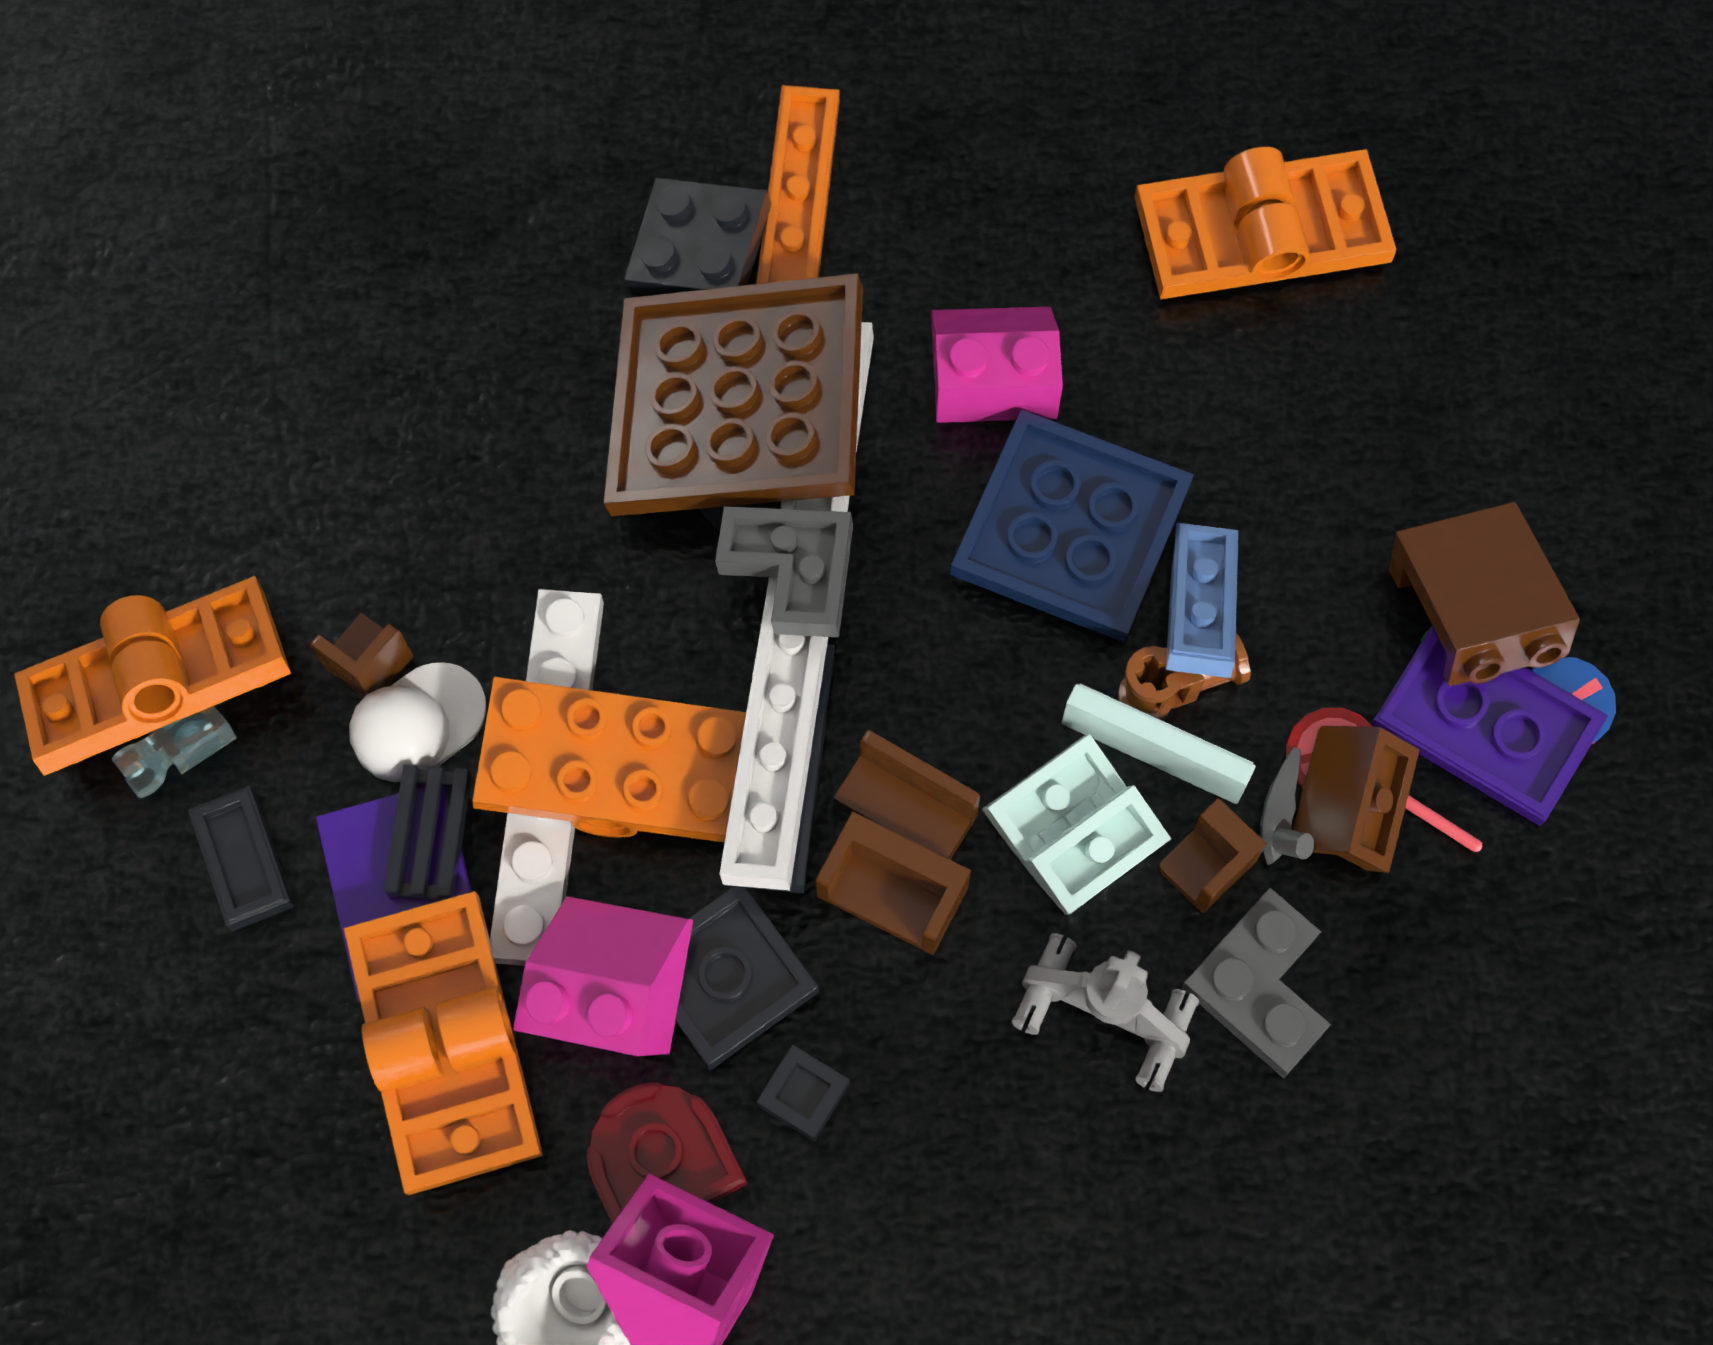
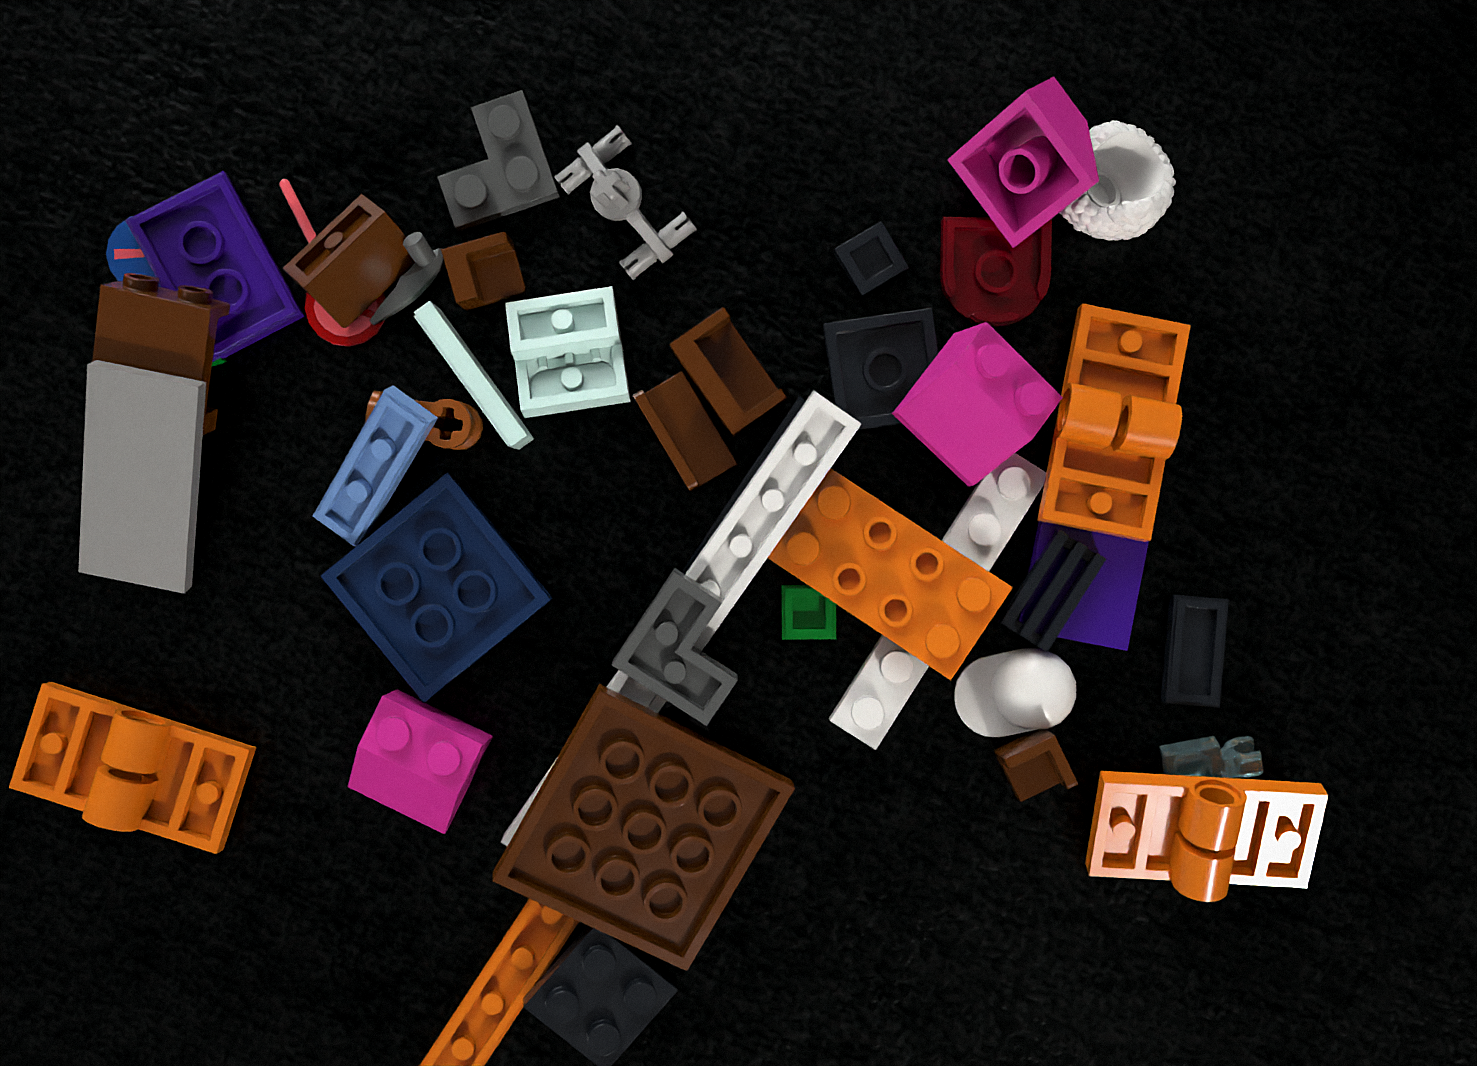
camera: 150 degrees left, 20 degrees up
none -> light grey tile [78,360,206,593]
none -> green tile [781,585,836,640]

